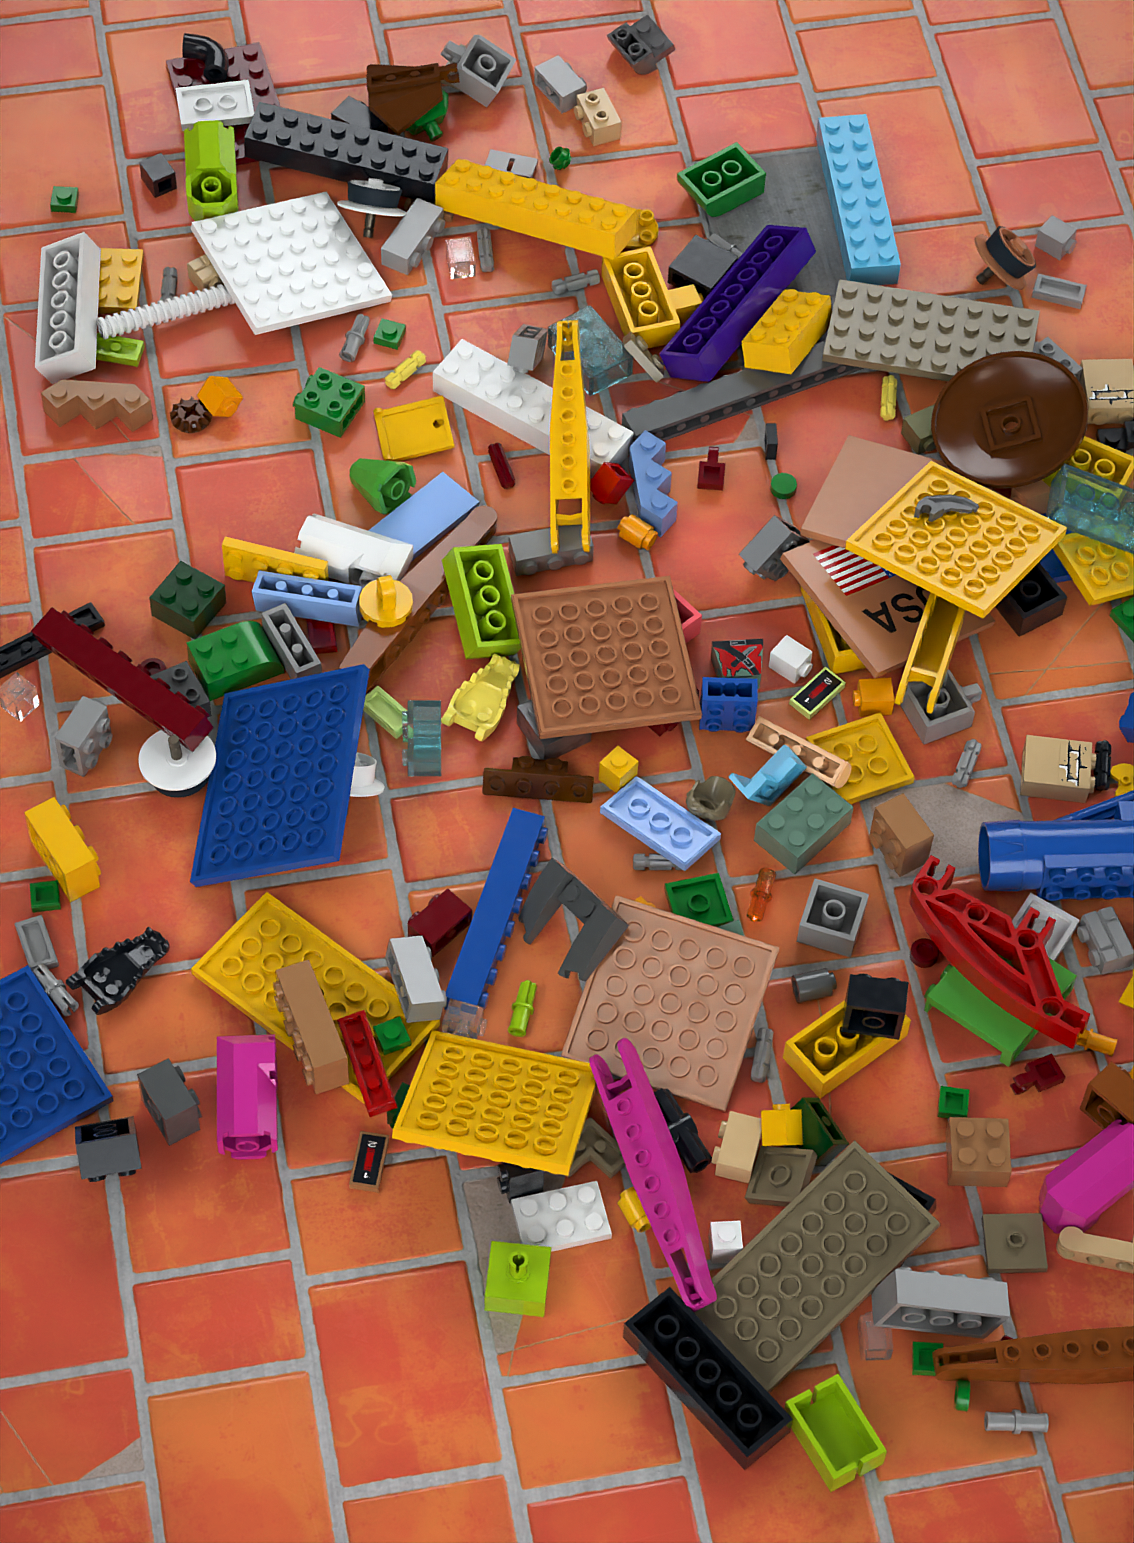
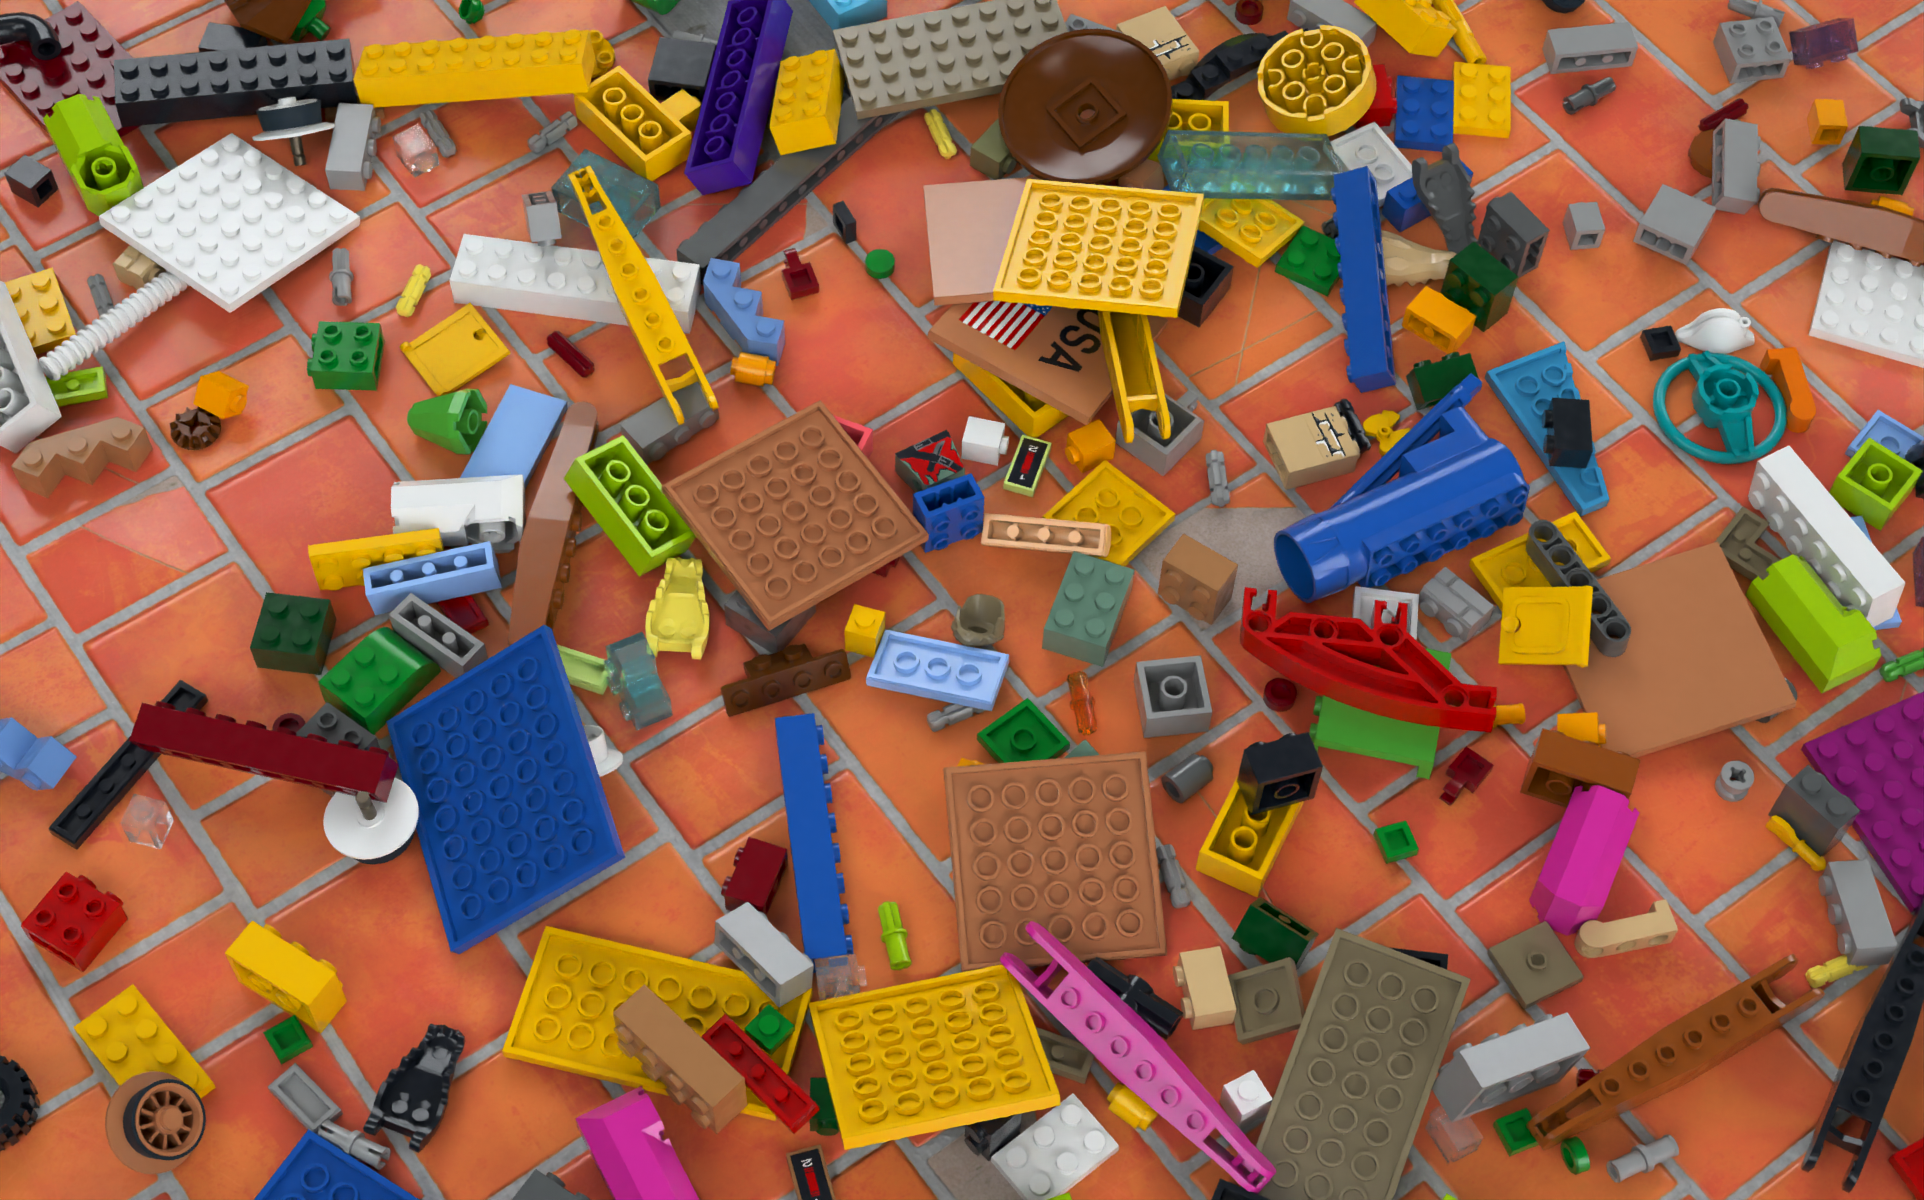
camera: 25 degrees left, 0 degrees up
light grey brick [54,696,113,777] -> none
white plate [176,80,254,131] -> none
yellow tile [359,575,413,628] -> none
green plate [373,318,406,350] -> none
light grey piece [485,149,538,178] -> none
dark grey wedge [518,858,629,982] -> none
red brick [590,462,635,504] -> none
dark tan plate [623,331,665,383] -> none
medium azure panel [728,745,807,806] -> none
brick [739,515,810,581] -> none
yellow brick [761,1104,803,1146] -> none
dark grey piece [914,494,979,522] -> none
medium nougat brick [945,1117,1012,1187] -> none

